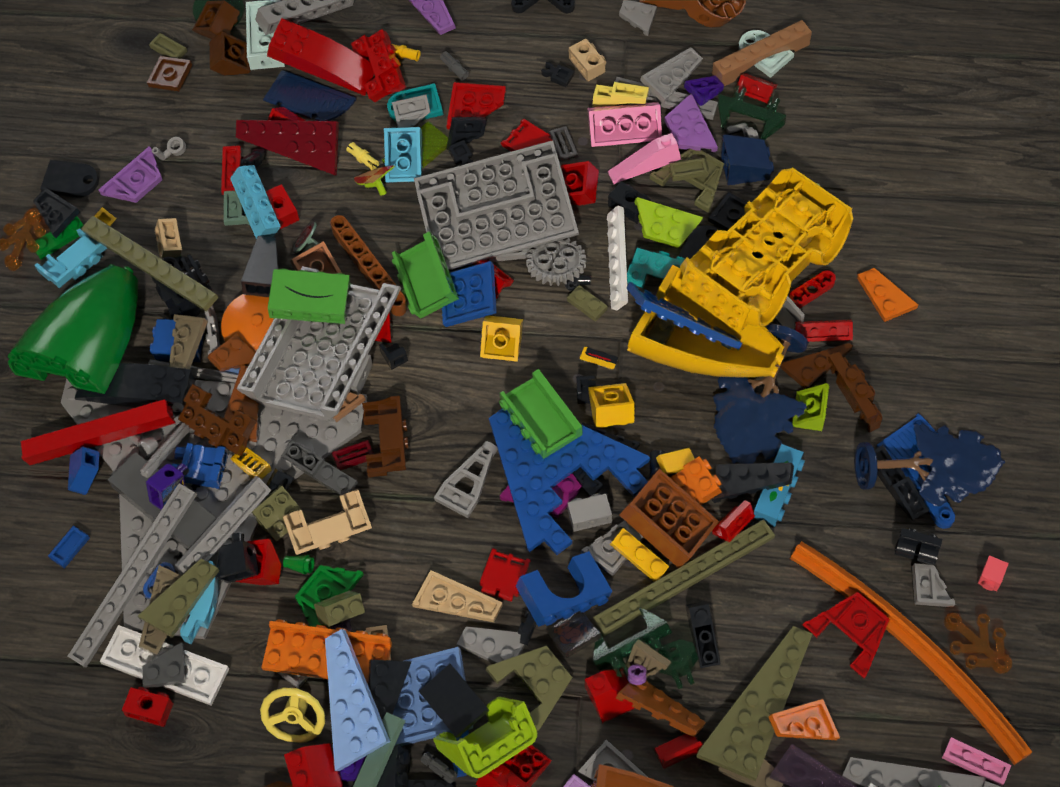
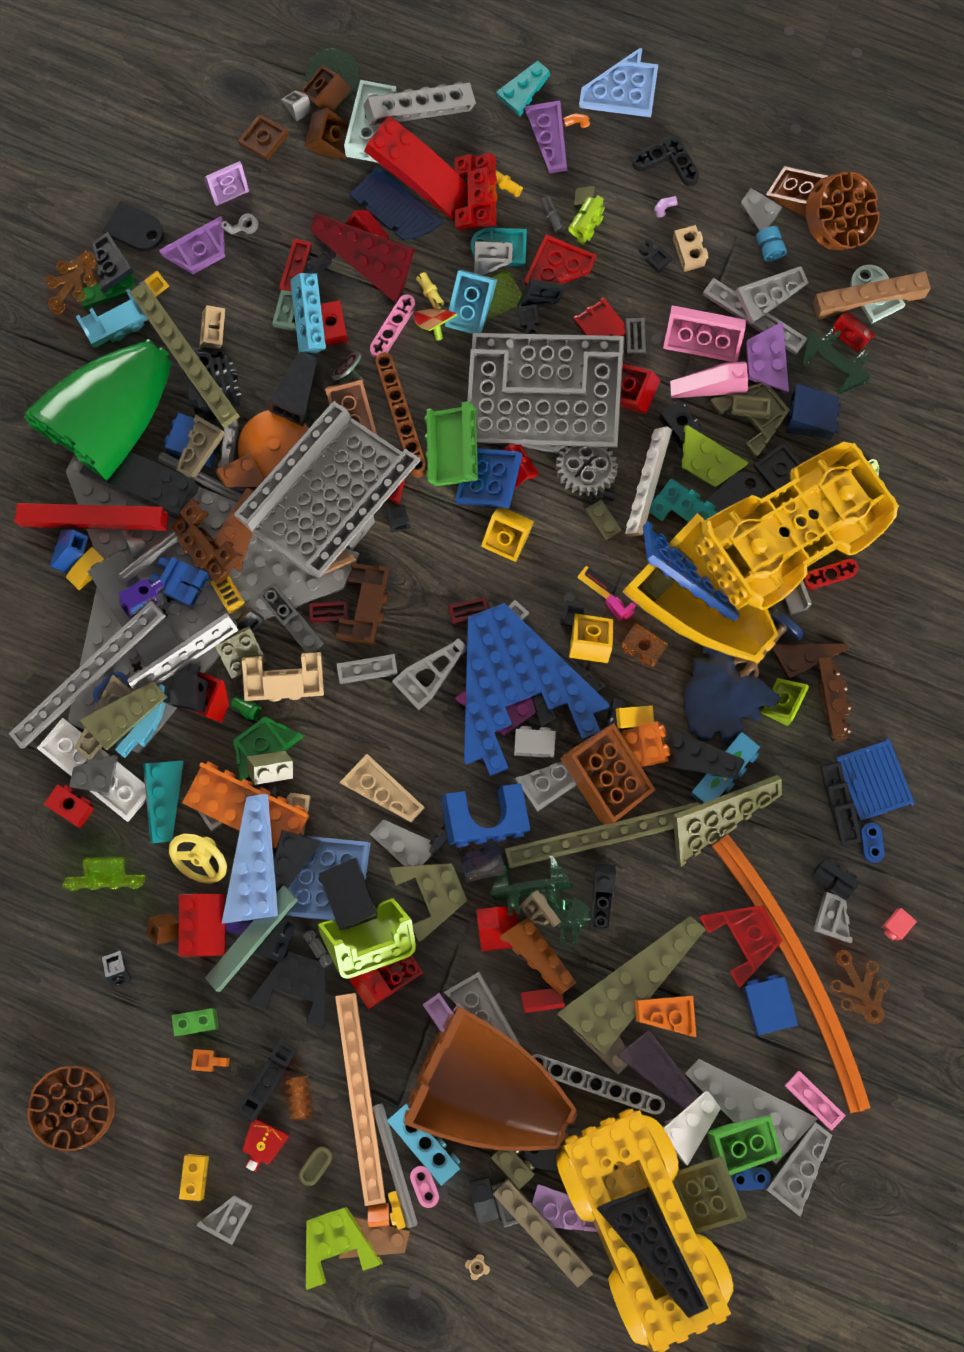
camera: 15 degrees right, 15 degrees up
blue tile [48,525,90,569] -> none
olive tile [149,33,187,59] -> none
bright green panel [268,268,350,324] -> none
red plate [480,548,531,602] -> none
bright green panel [499,369,582,459] -> none
light yellow slope [593,82,649,107] -> none
yellow plate [610,528,669,582] -> none
medium lavender bush [628,664,647,685] -> none
dark purple wing [684,75,724,106] -> none
red panel [712,500,755,542] -> none
light grey plate [726,123,759,139] -> none
red plate [795,320,853,342] -> none
dark blue plant [855,423,1005,506] -> none
orange wing [857,268,918,322] -> none
none -> clear neon green bracket [62,857,146,891]
none -> yellow slope [66,547,105,590]
none -> teal wing [143,761,184,844]
none -> lavender slope [204,161,249,206]
none -> light grey slope [281,90,311,122]
none -> light grey plate [337,654,398,684]
none -> bright pink beam [370,294,415,359]
none -> dark red tile [448,597,489,625]
none -> lime plate [568,195,605,246]
none -> olive slope [574,186,595,207]
none -> dark pink bracket [604,594,636,621]
none -> clear orange brick [621,623,668,667]
none -> lavender arm [654,196,678,217]
none -> olive wing [673,775,782,867]
none -> blue brick [742,974,798,1035]
none -> dark azure wheel [756,226,787,262]

